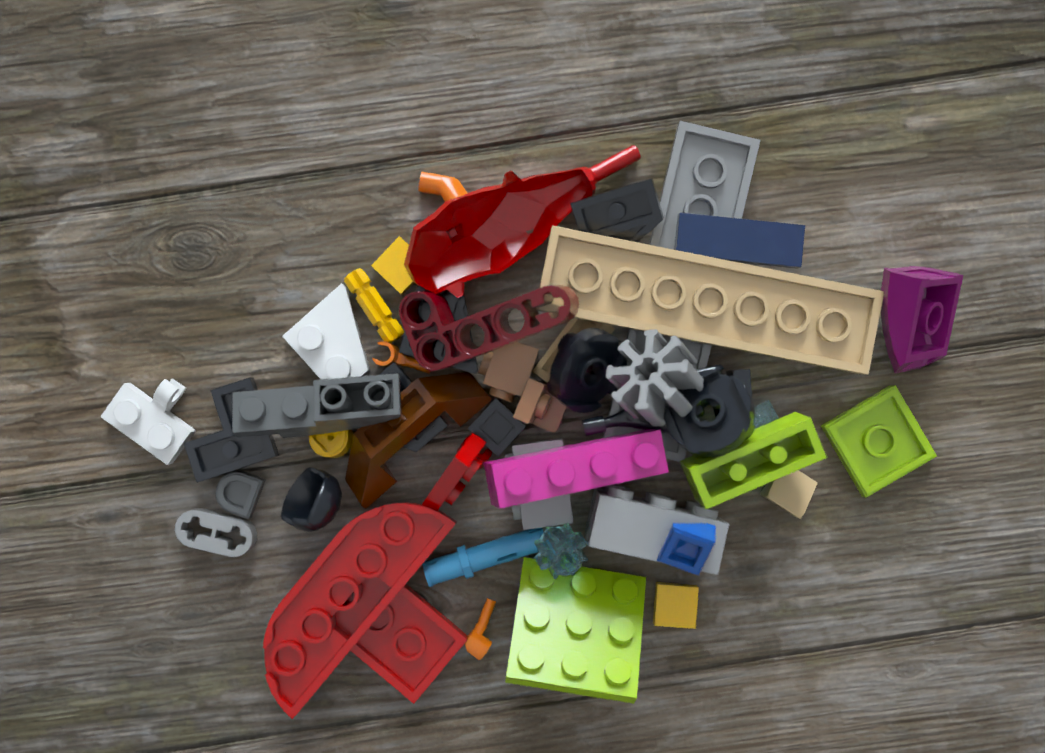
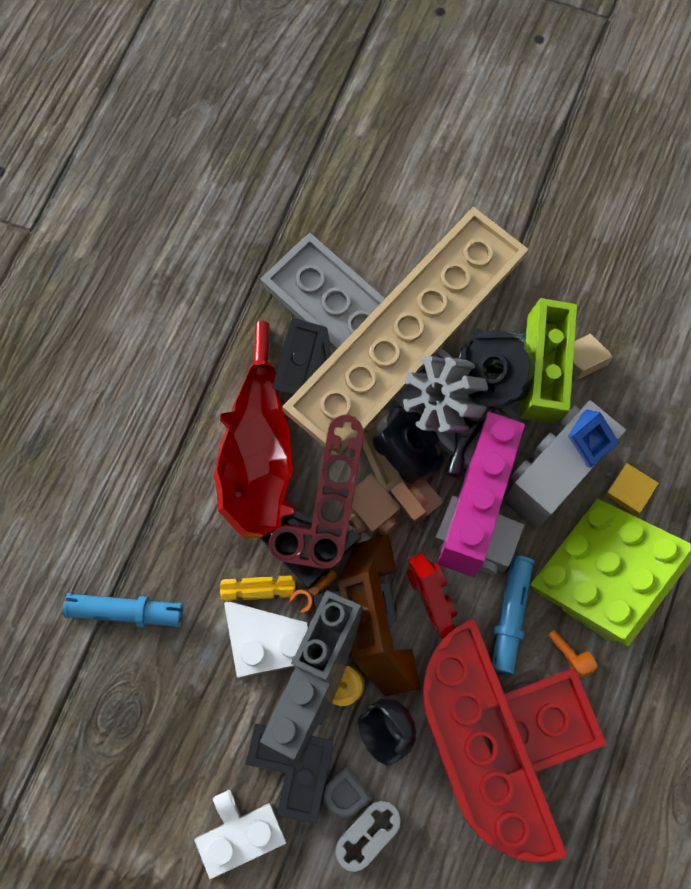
camera: 60 degrees left, 15 degrees down
yellow tile [371,236,414,295] -> none
orange arm [419,171,468,202] -> none
black plate [468,398,526,457] -> none
clear light blue gear [534,523,588,579] -> none
dark blue tile [674,213,805,269] -> none
lime tile [821,385,937,498] -> none
magenta slope [881,266,964,374] -> none
none -> dark azure pin [63,593,184,628]

